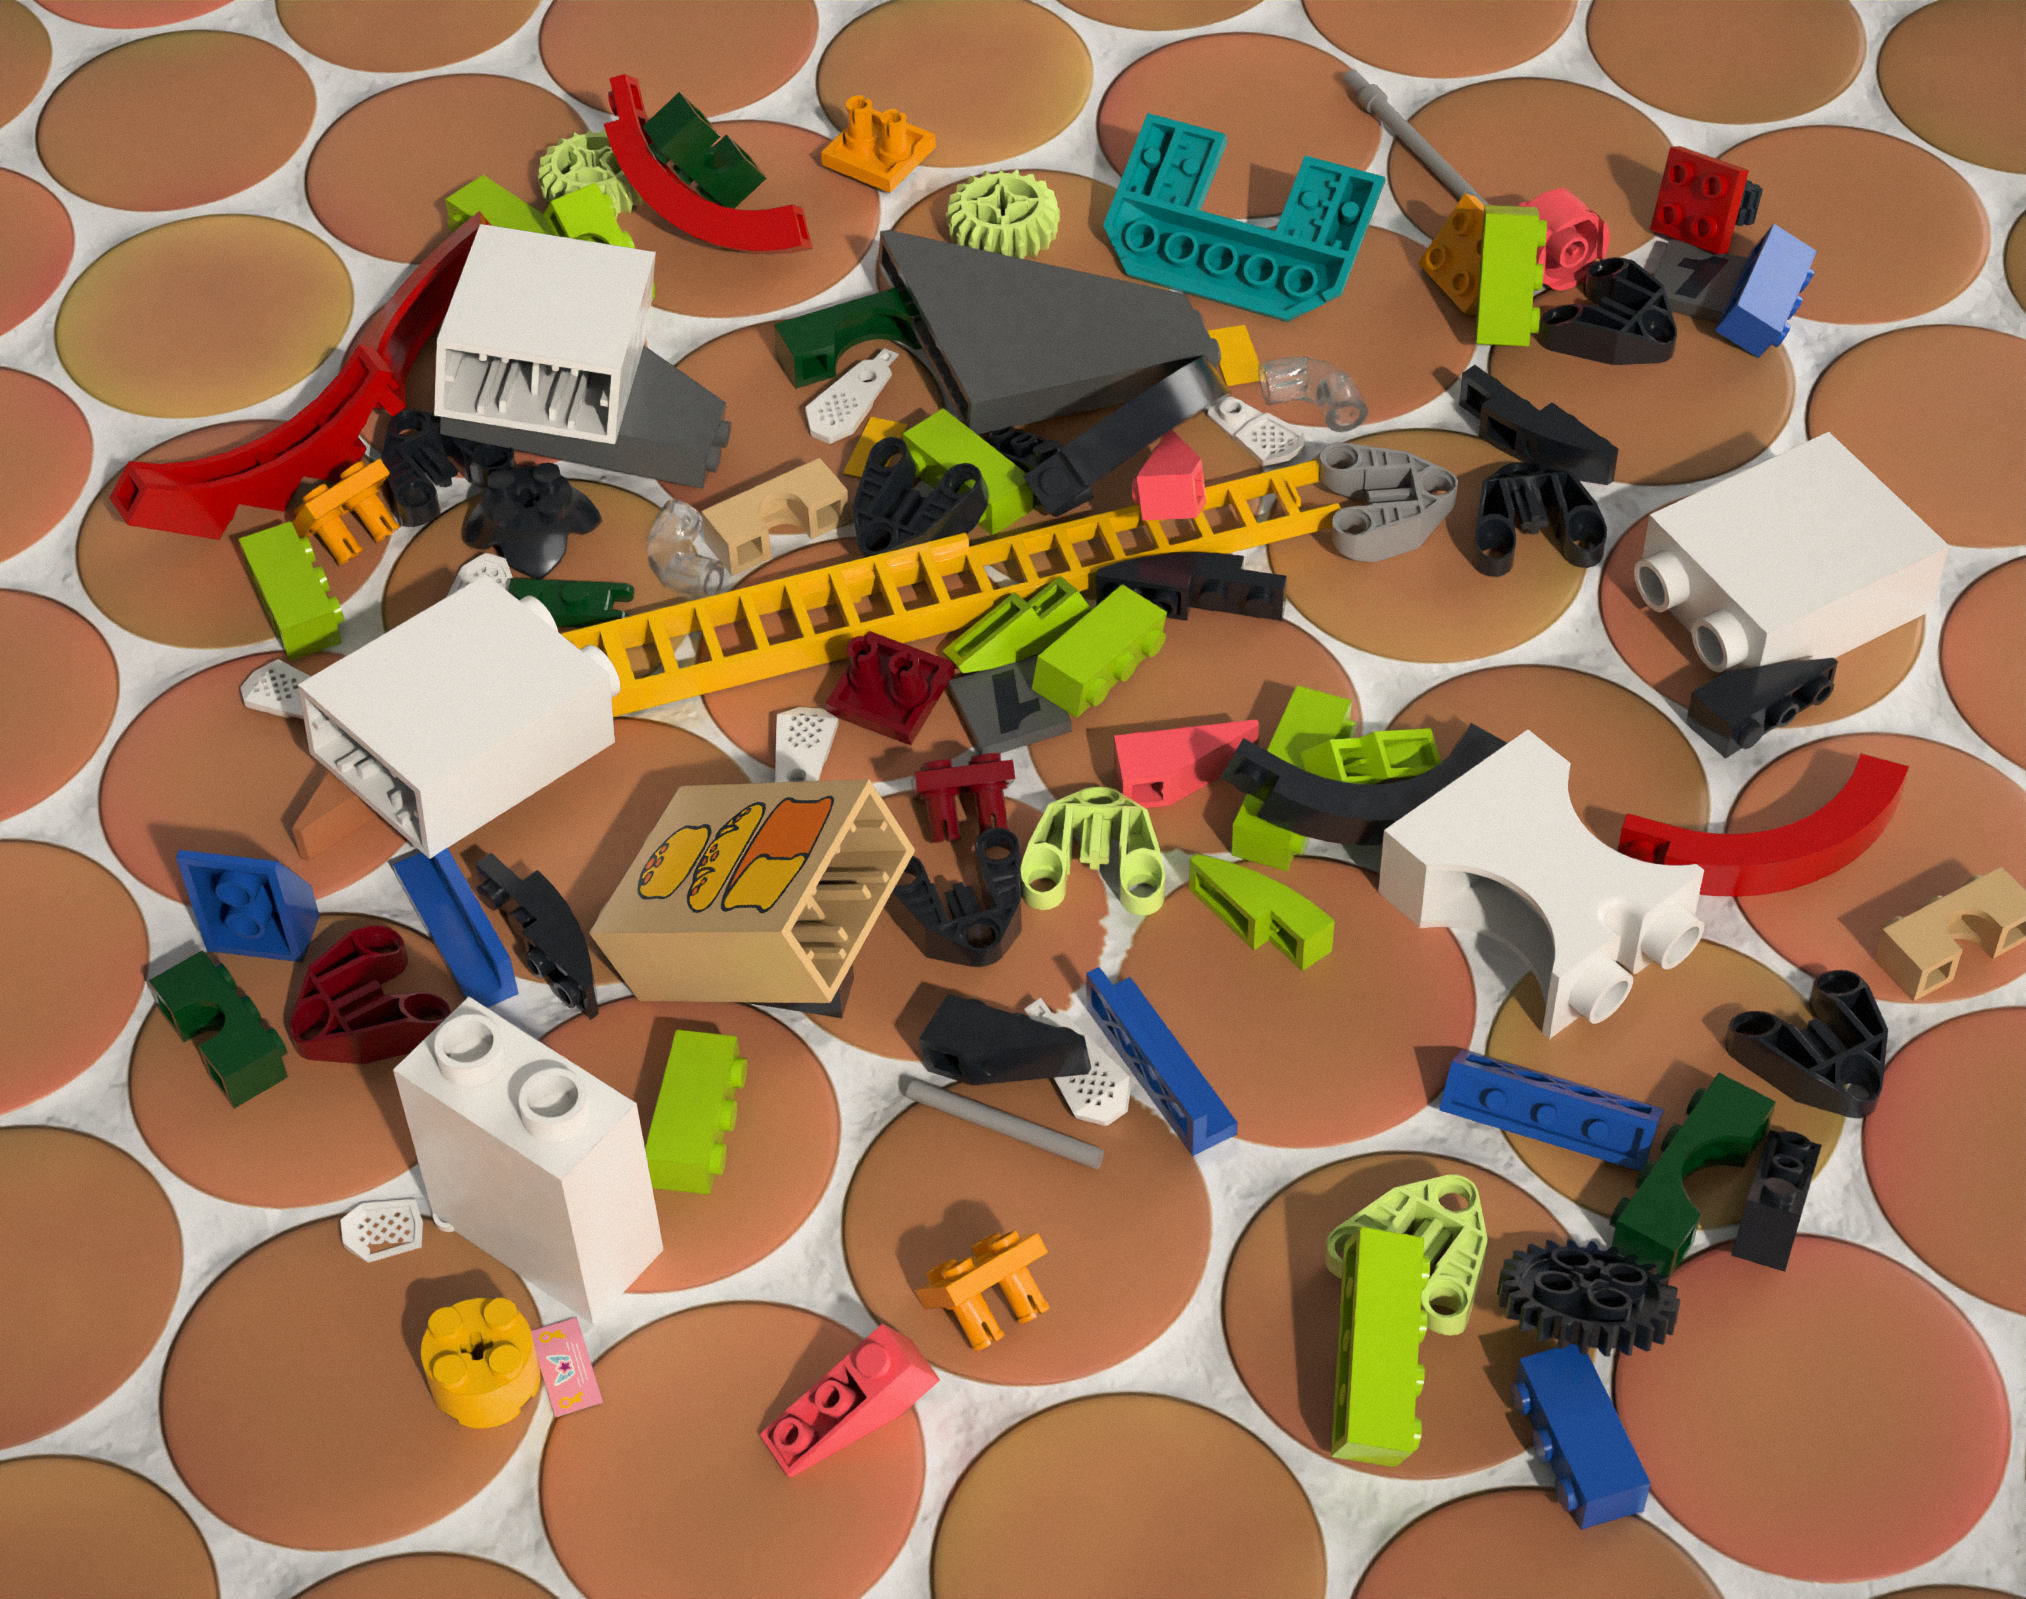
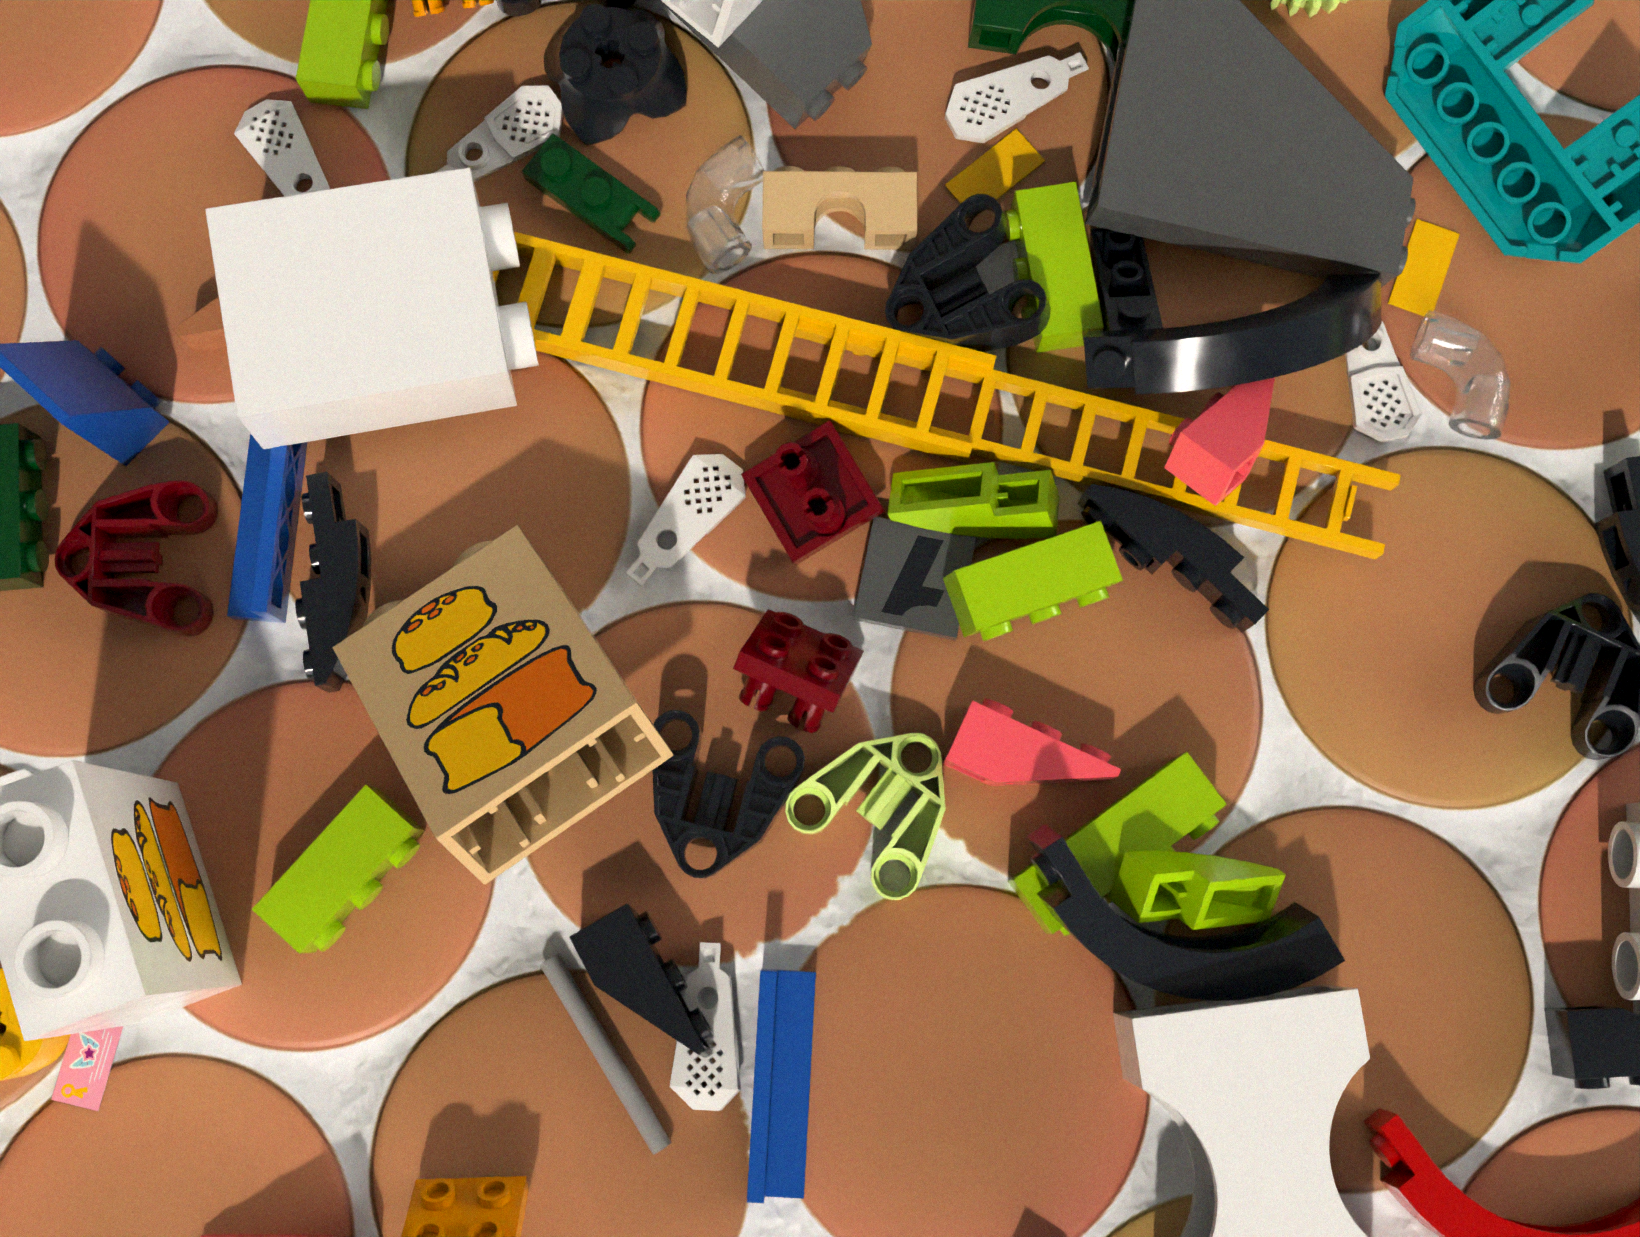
camera: 30 degrees right, 30 degrees up
lime slope [1189,854,1335,971] -> none
light grey connector [1319,442,1458,562] -> none

